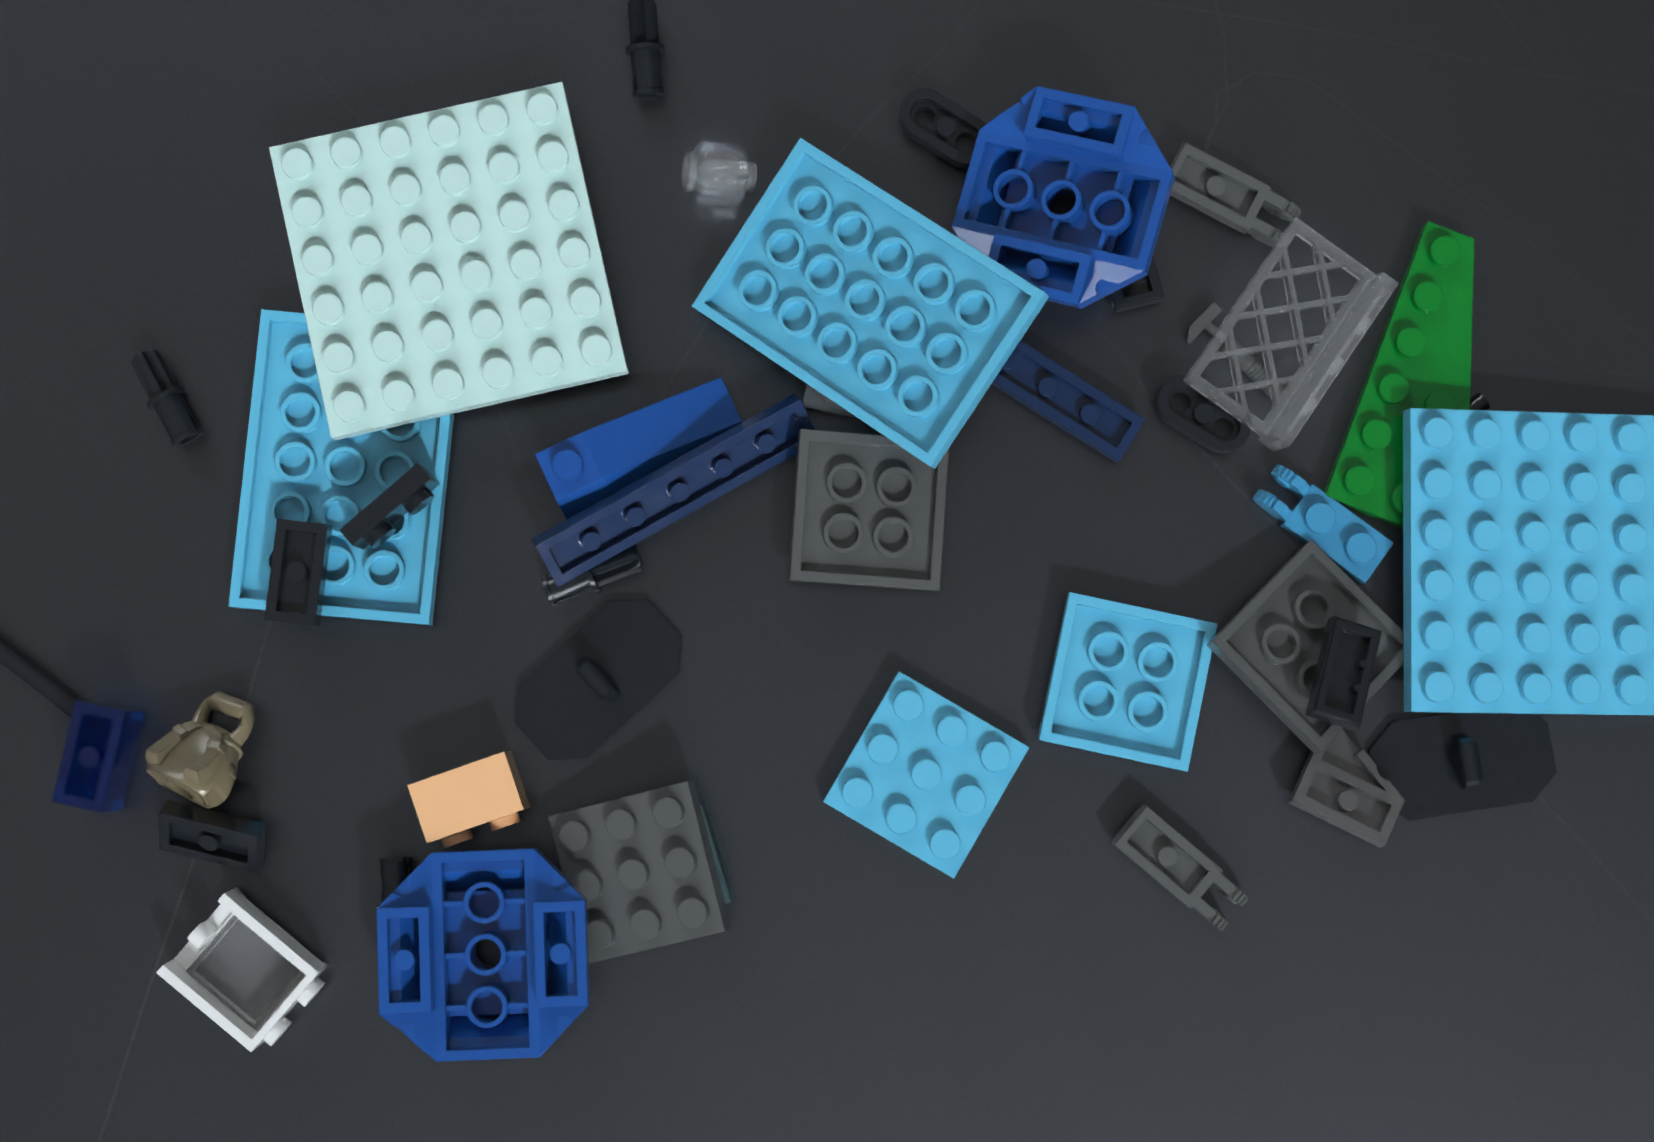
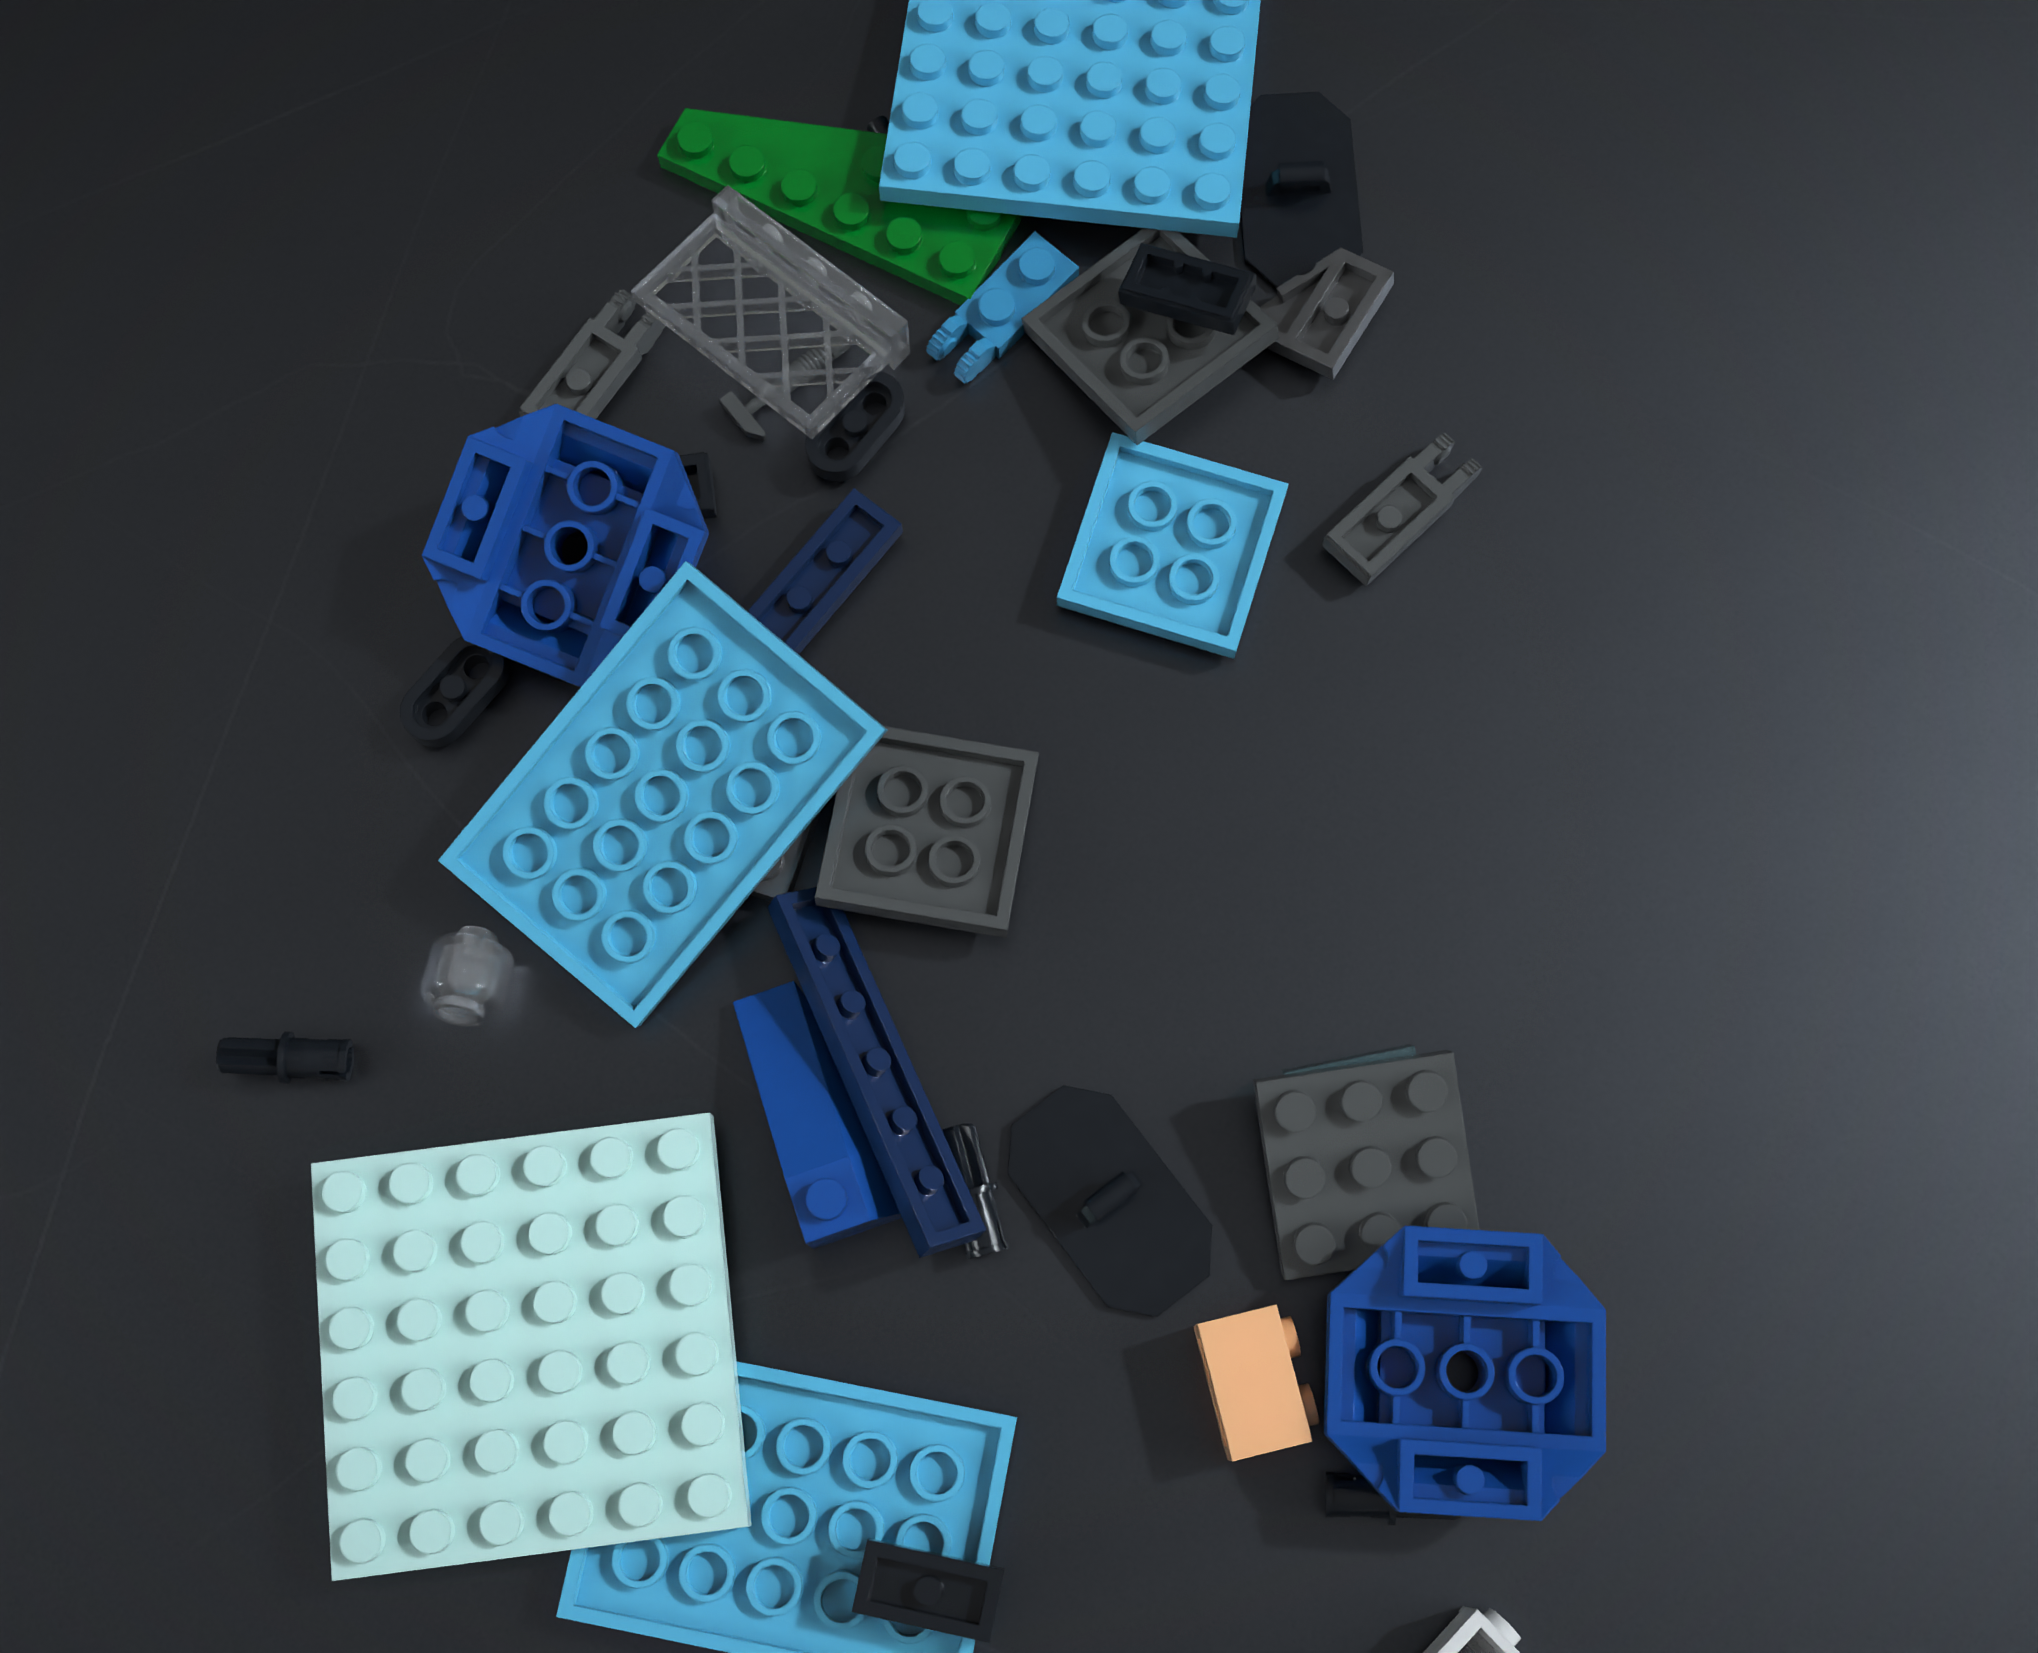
camera: 80 degrees left, 10 degrees down
black plate [339,463,440,550] -> none
medium azure plate [823,671,1030,879] -> none

